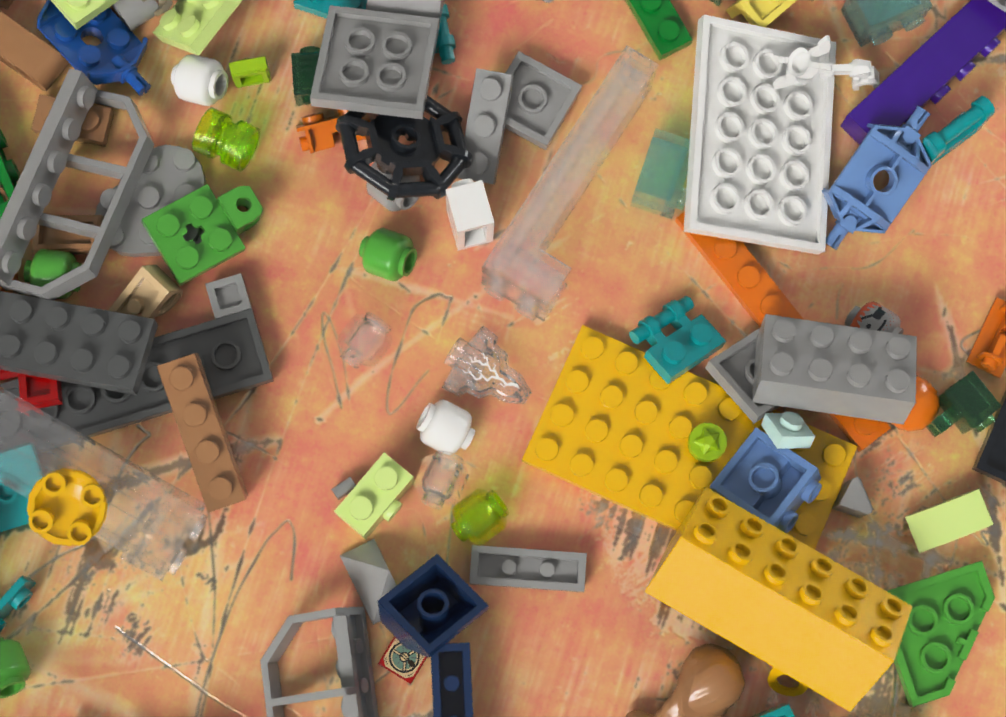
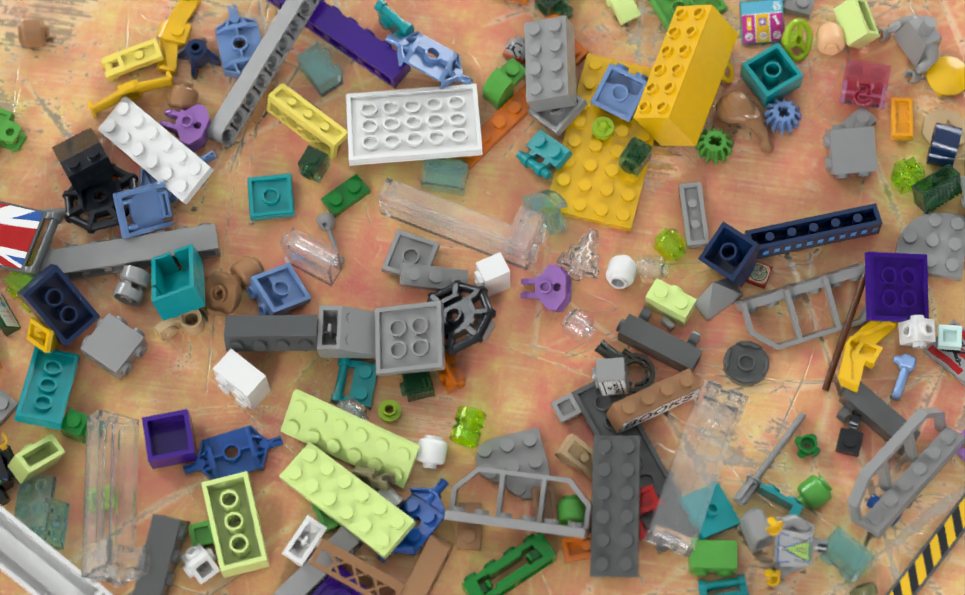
camera: 90 degrees left, 10 degrees down
yellow dish [27,468,108,546] -> none
bright green plate [141,184,263,286] -> none
lime tile [229,56,271,88] -> none
bright green head [359,228,417,282] -> none
light aqua plate [761,412,815,449] -> none
white piece [772,35,880,91] -> none
light grey slope [832,477,873,518] -> none
none -> lime plate [378,399,401,422]
none -> bright green brick [482,57,526,110]
none -> clear light blue brick [521,190,567,235]
none -> medium lavender hinge [521,265,572,312]
none -> light grey brick [592,357,630,396]
none -> pearl dark grey pin [594,339,655,393]
none -> dark grey brick [616,306,702,373]
none -> clear green brick [619,136,653,176]
none -> bright green gear [696,126,734,165]
none -> dark grey tile [723,341,769,386]
none -> light grey piece [733,412,806,506]
none -> green plate [794,434,820,458]

